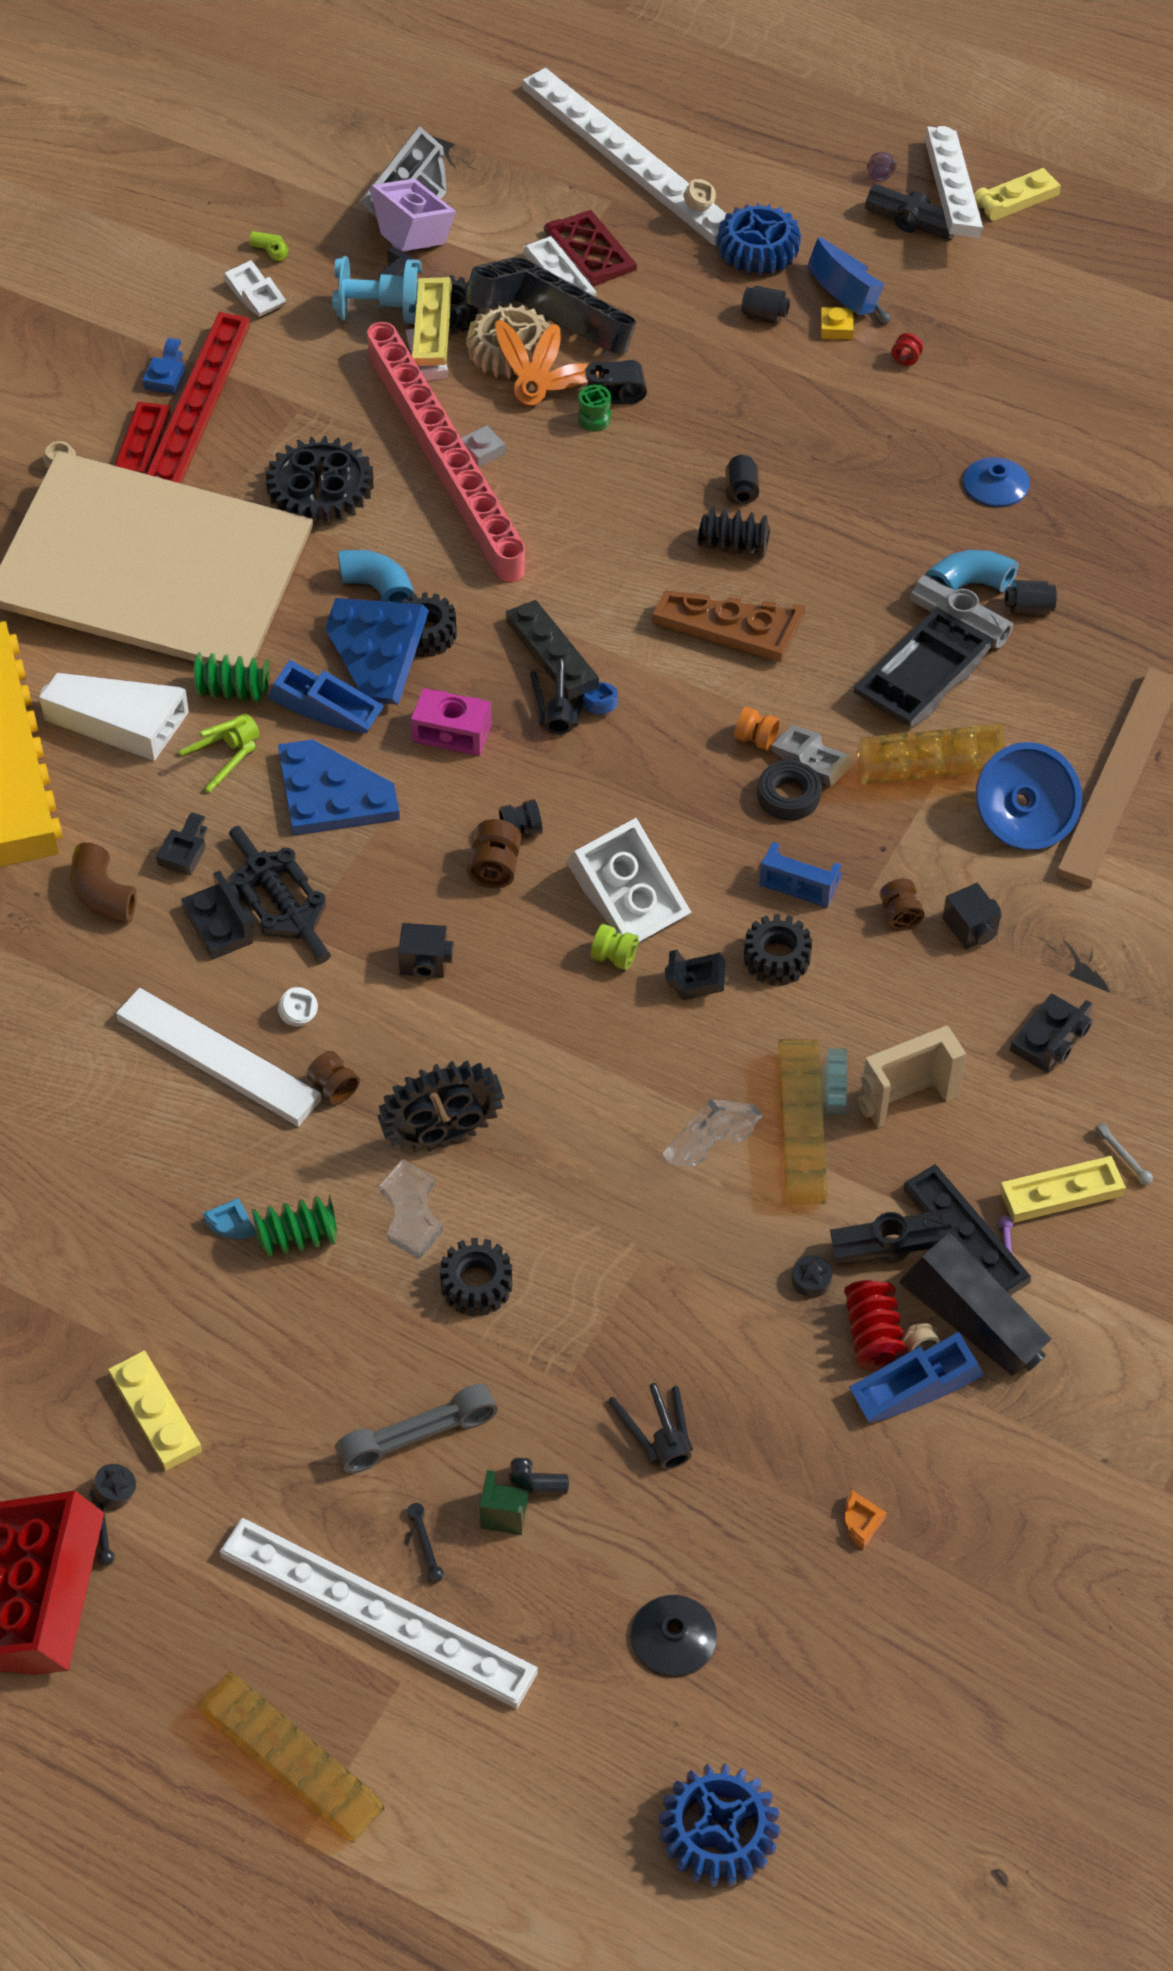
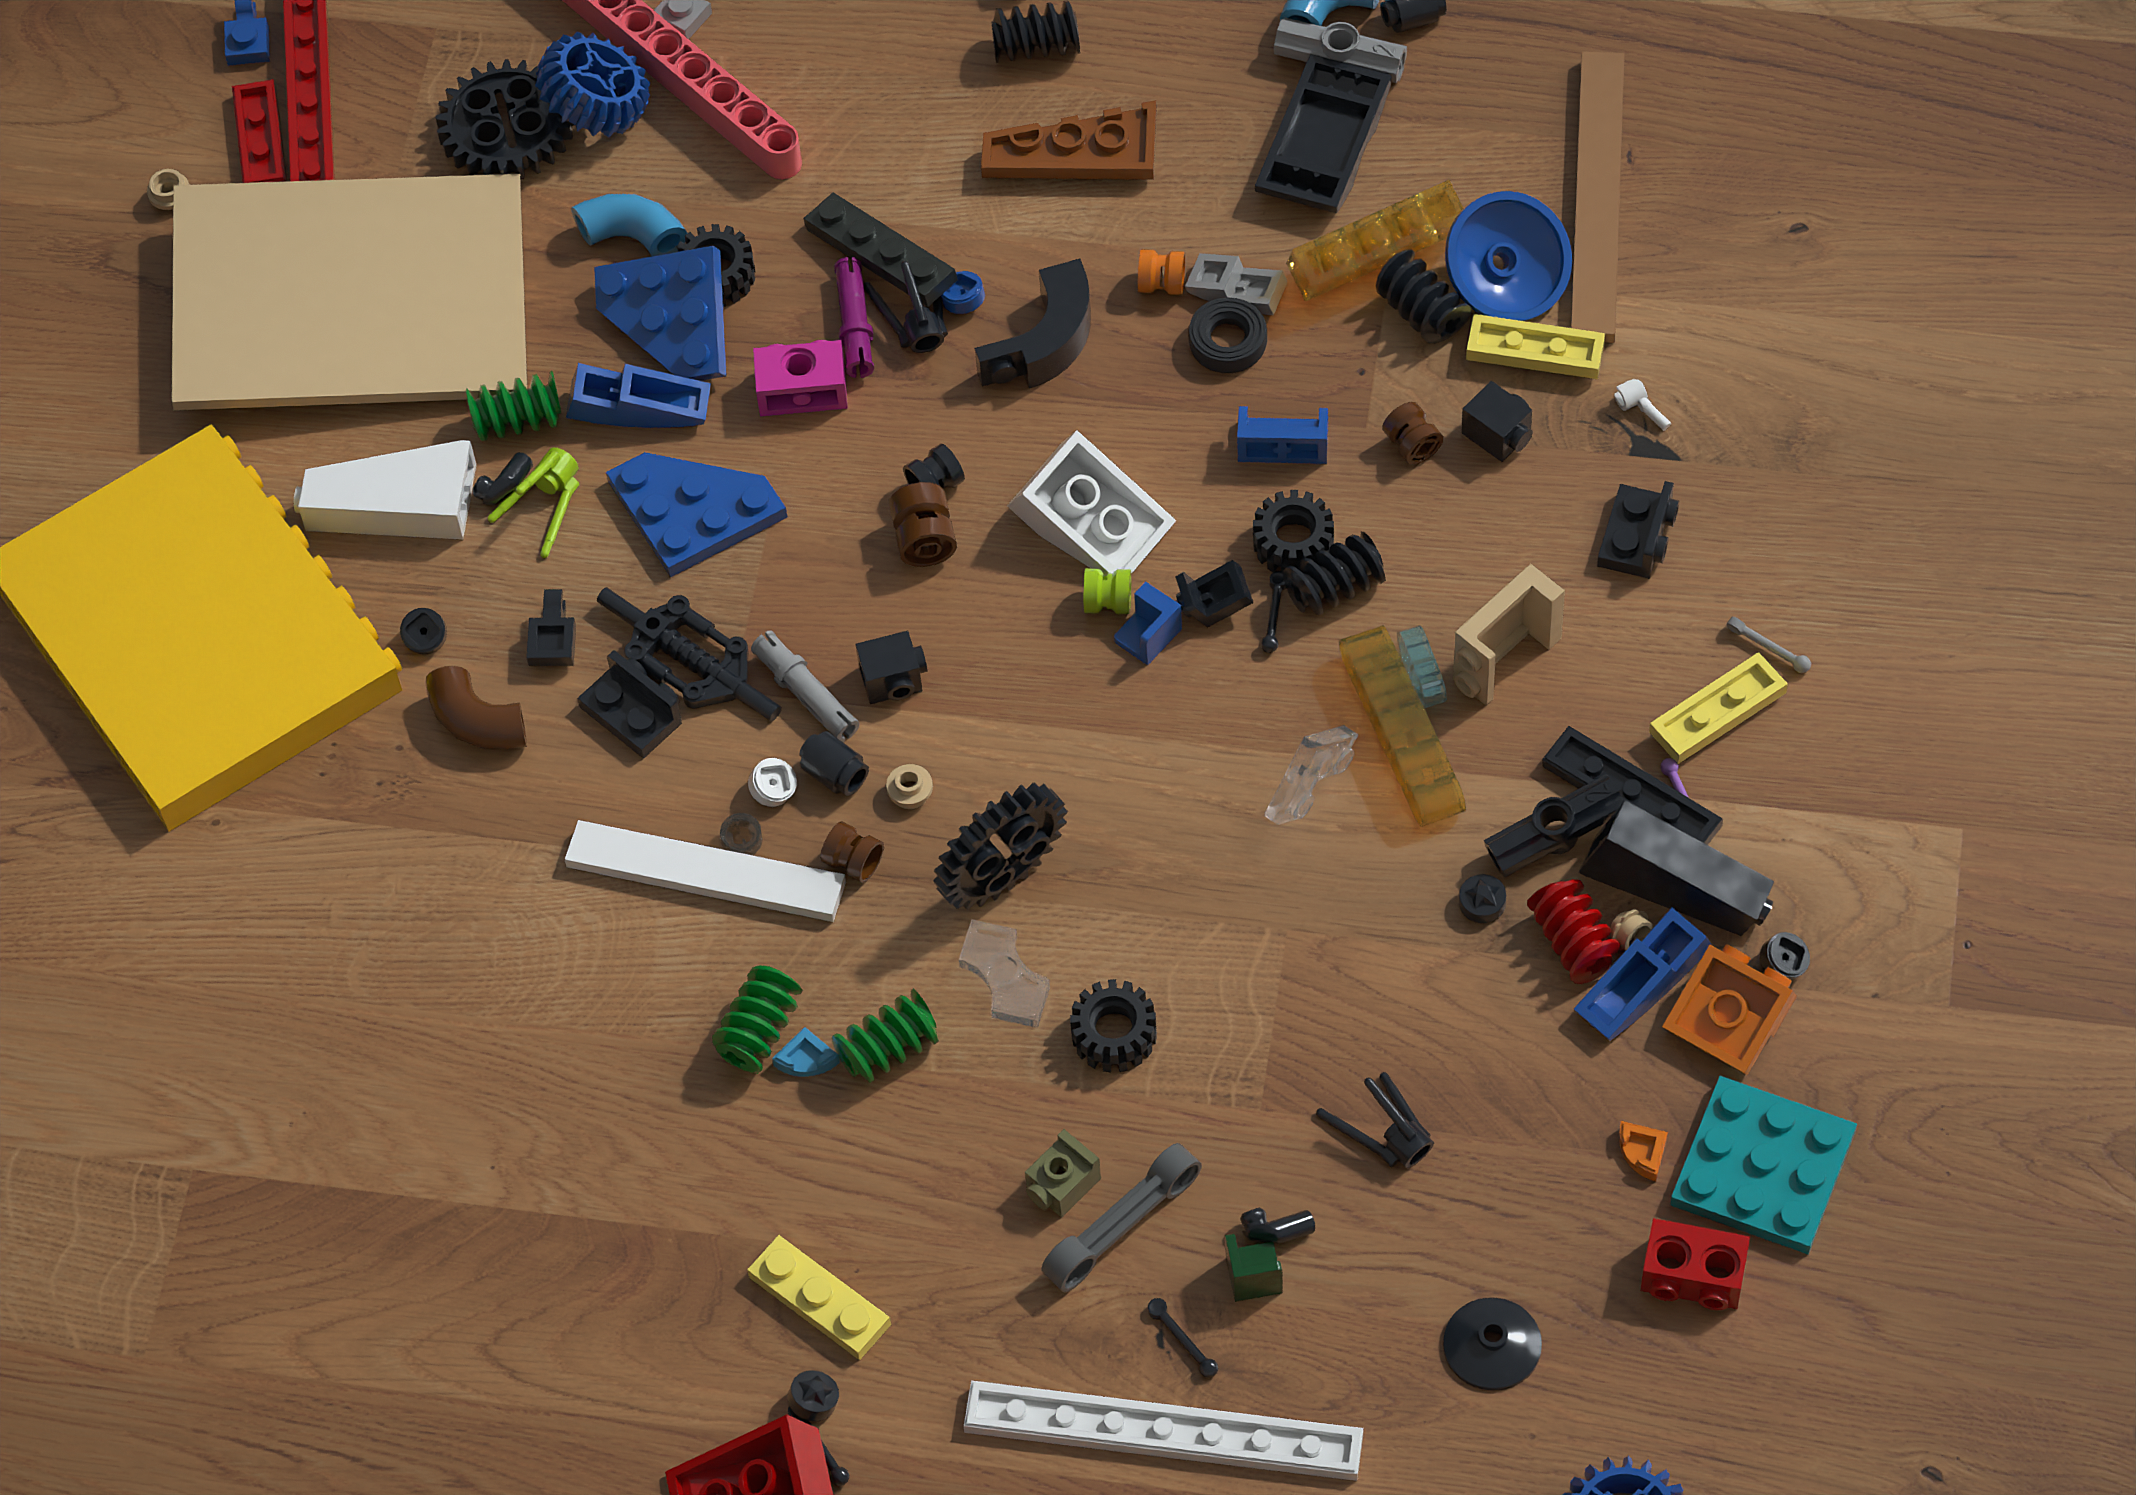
camera: 15 degrees left, 5 degrees up
none -> black tile [400,608,447,654]
none -> black arm [472,452,533,505]
none -> blue gear [535,32,650,137]
none -> green piece [712,965,803,1074]
none -> clear smoke bush [720,813,763,855]
none -> light grey pin [751,631,860,742]
none -> black brick [799,731,869,796]
none -> magenta pin [834,257,874,378]
none -> tan plate [886,764,933,809]
none -> black arch [975,258,1091,389]
none -> olive brick [1025,1129,1101,1218]
none -> blue panel [1114,581,1182,665]
none -> black hinge [1261,571,1286,653]
none -> black piece [1283,531,1386,616]
none -> black piece [1375,249,1472,344]
none -> light yellow plate [1466,314,1605,379]
none -> white hand [1614,379,1671,431]
none -> red brick [1640,1218,1750,1310]
none -> orange plate [1662,944,1797,1076]
none -> teal plate [1670,1076,1857,1255]
none -> black tile [1760,932,1810,981]

